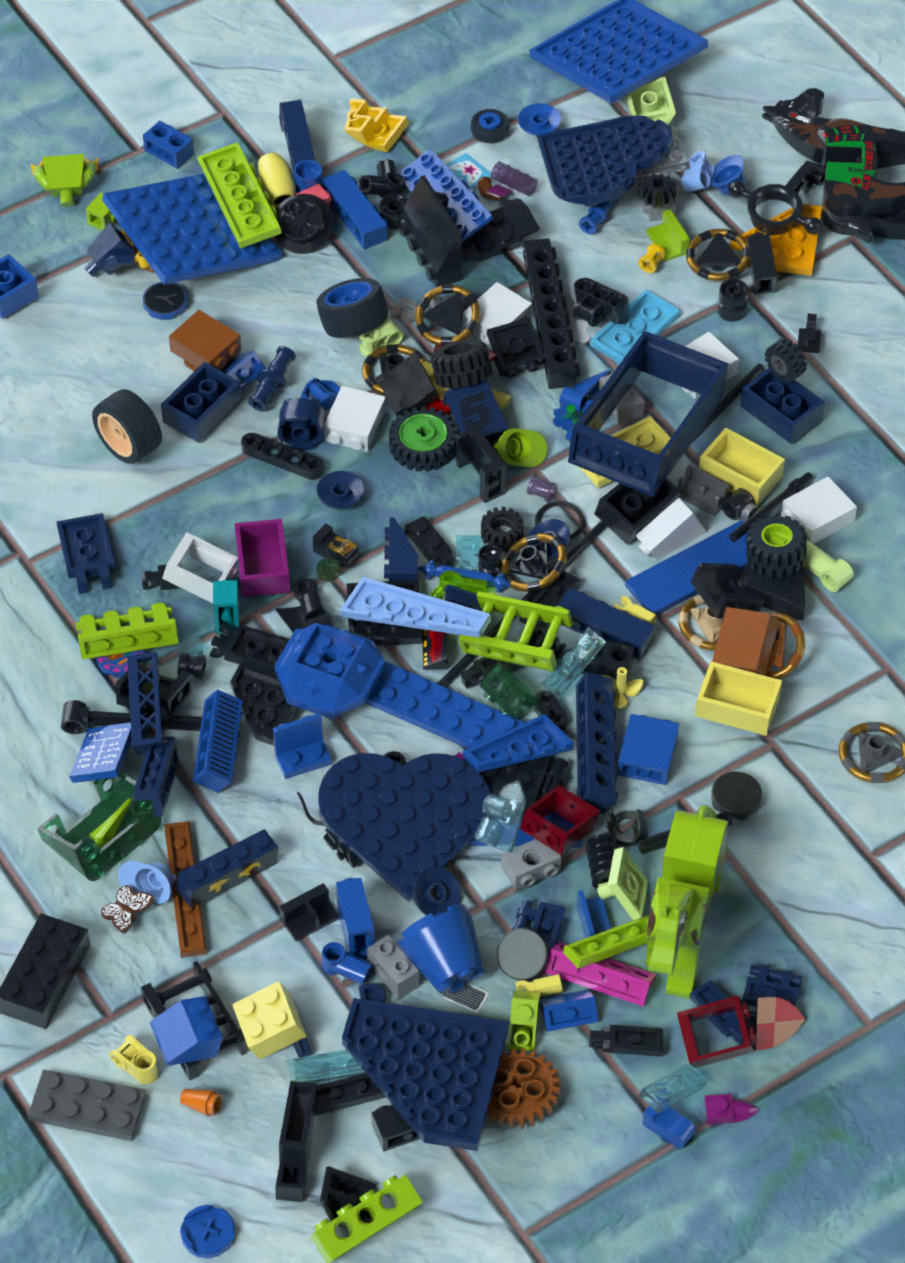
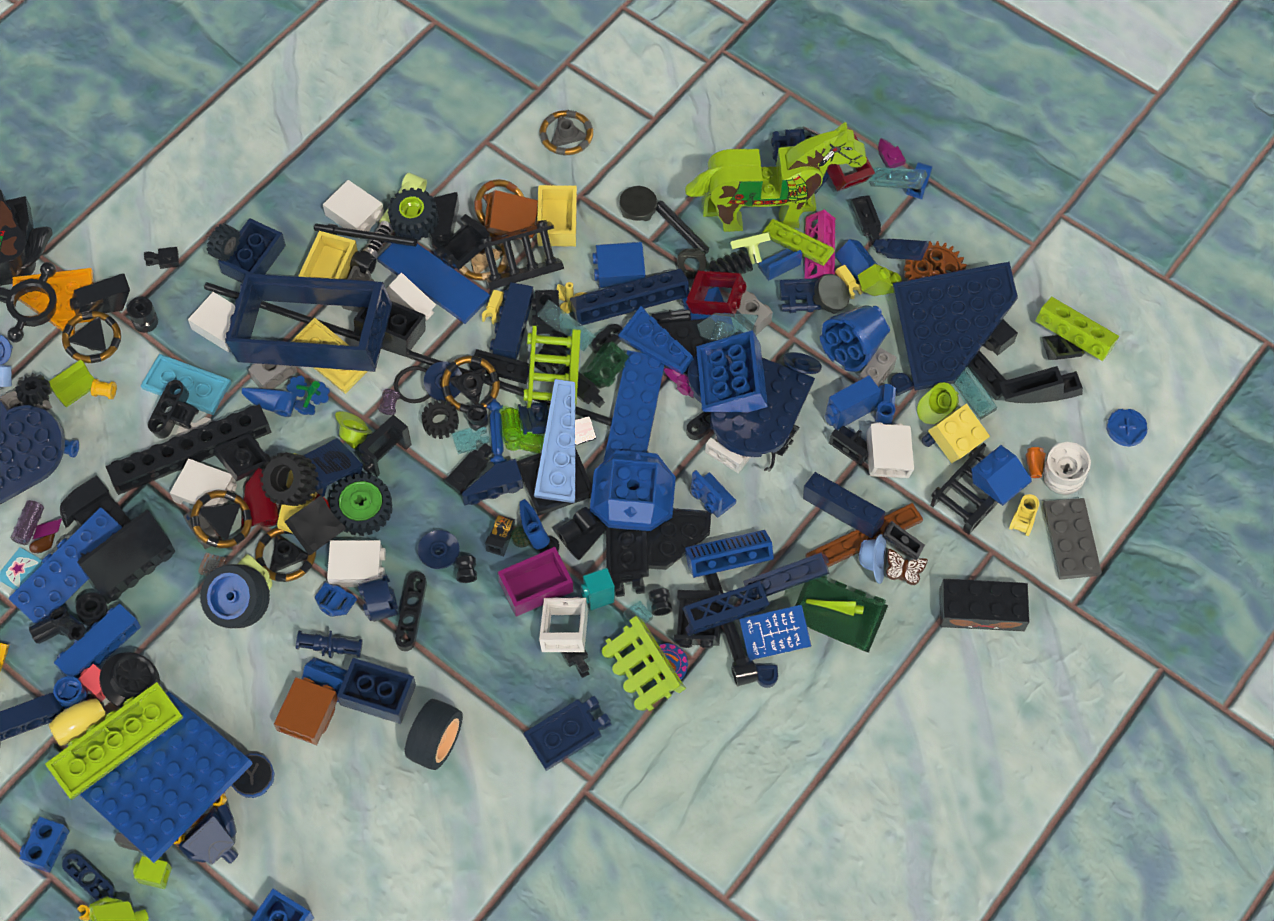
camera: 110 degrees left, 10 degrees up
none -> dark blue beam [62,853,116,901]
none -> black wheel [455,556,477,583]
none -> black fence [475,220,564,290]
none -> blue piece [519,499,550,549]
none -> blue slope [696,330,768,412]
none -> dark blue tile [756,665,778,688]
none -> white brick [866,423,914,478]
none -> dark blue hinge [873,239,928,261]
none -> black slope [883,521,925,561]
none -> lime piece [917,382,959,425]
none -> white wheel [1043,442,1091,495]

